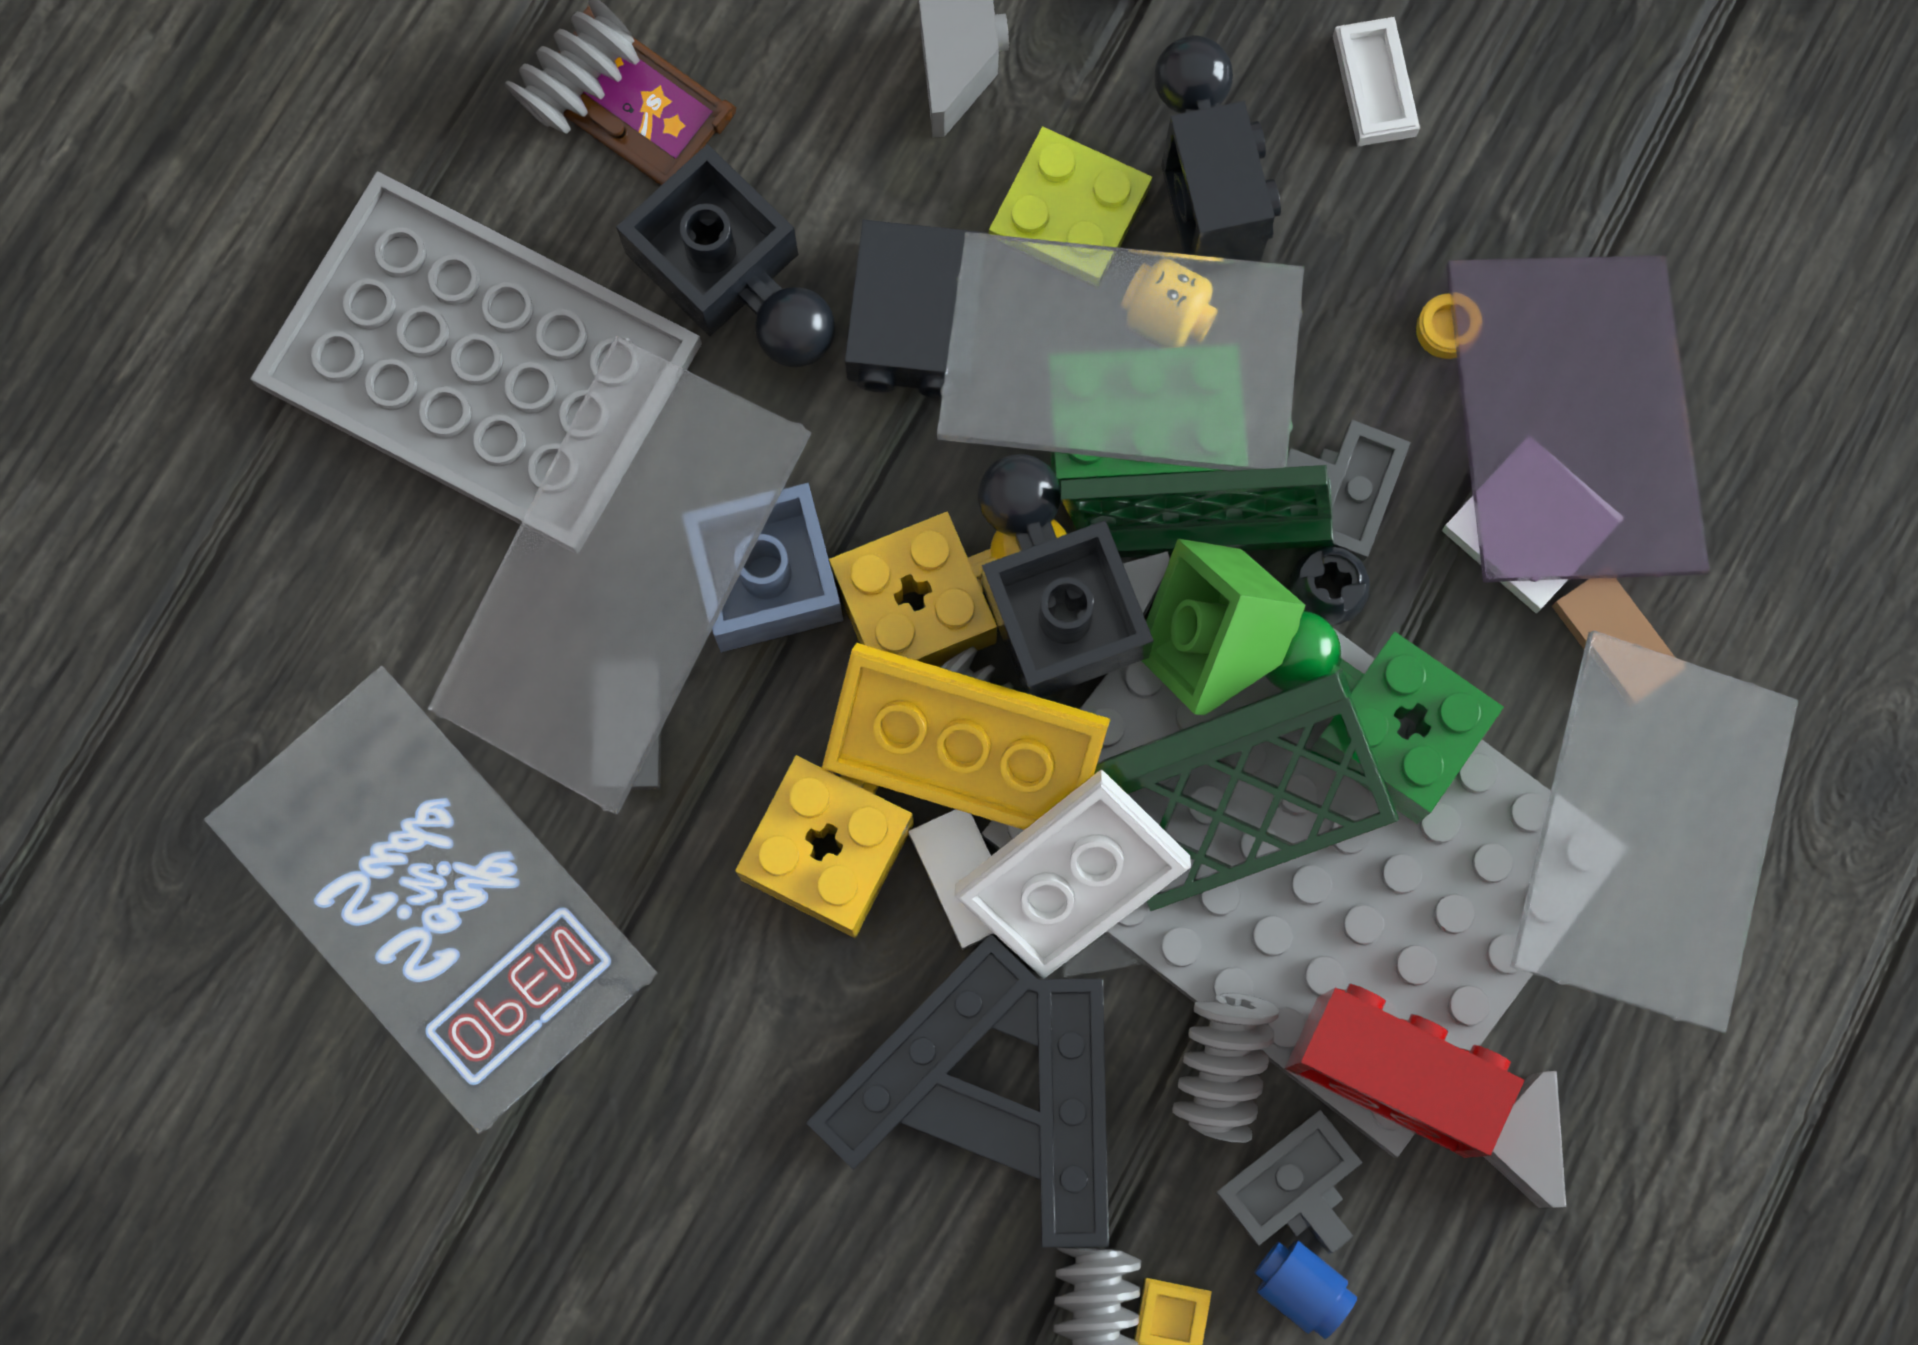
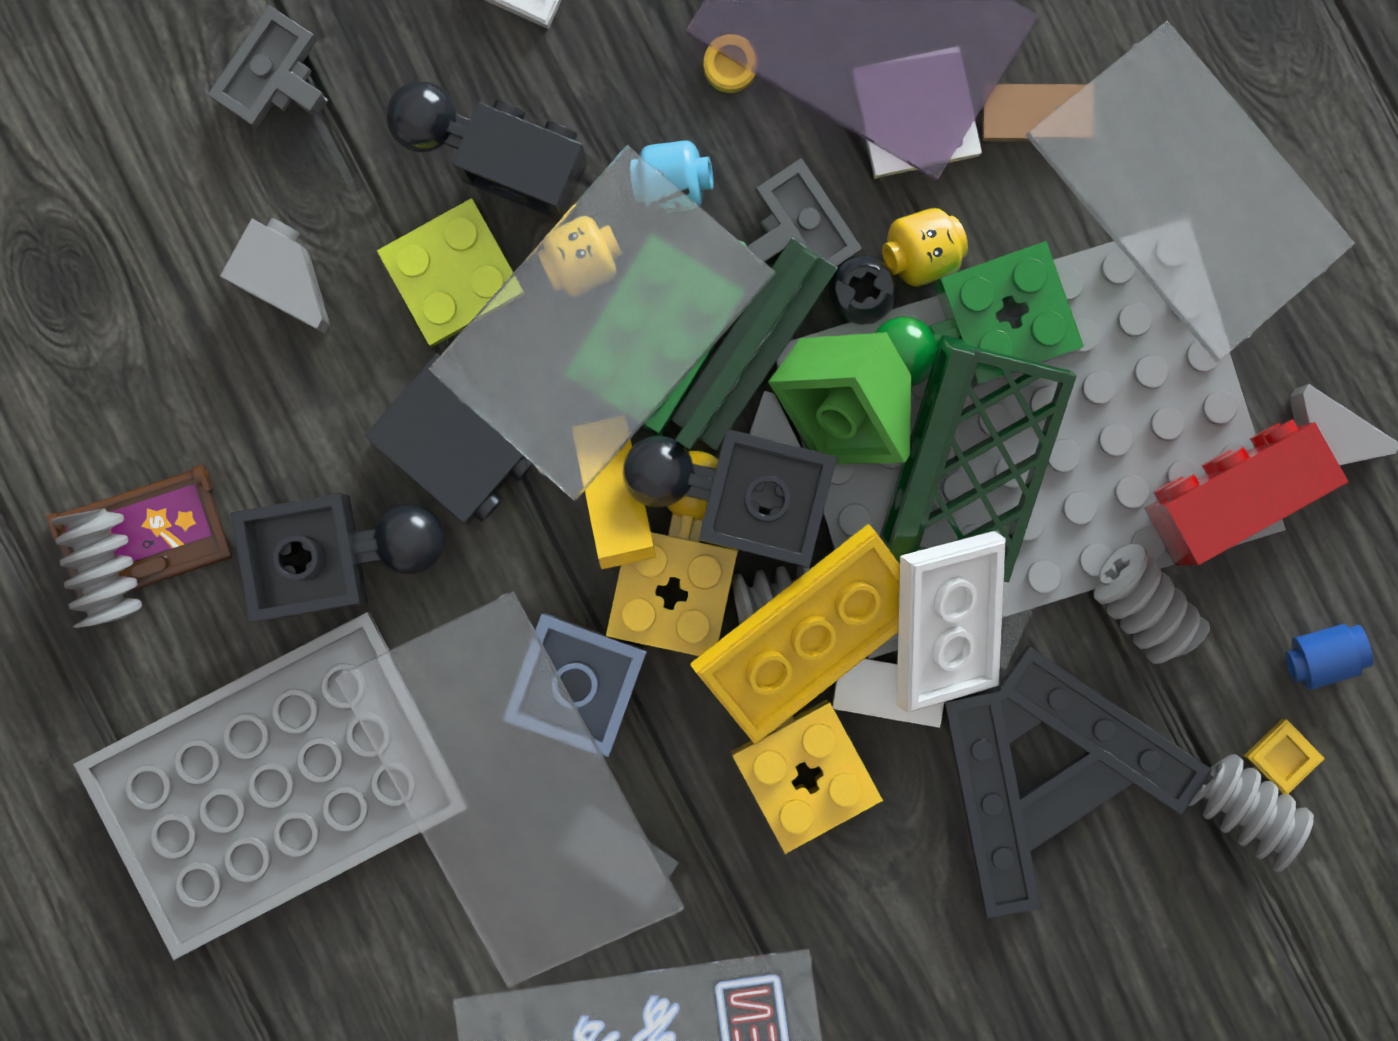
camera: 60 degrees left, 10 degrees up
dark grey hinge [1216,1110,1363,1254] -> none
none -> yellow tile [572,416,656,569]
none -> medium azure head [631,141,713,215]
none -> yellow head [882,208,968,287]

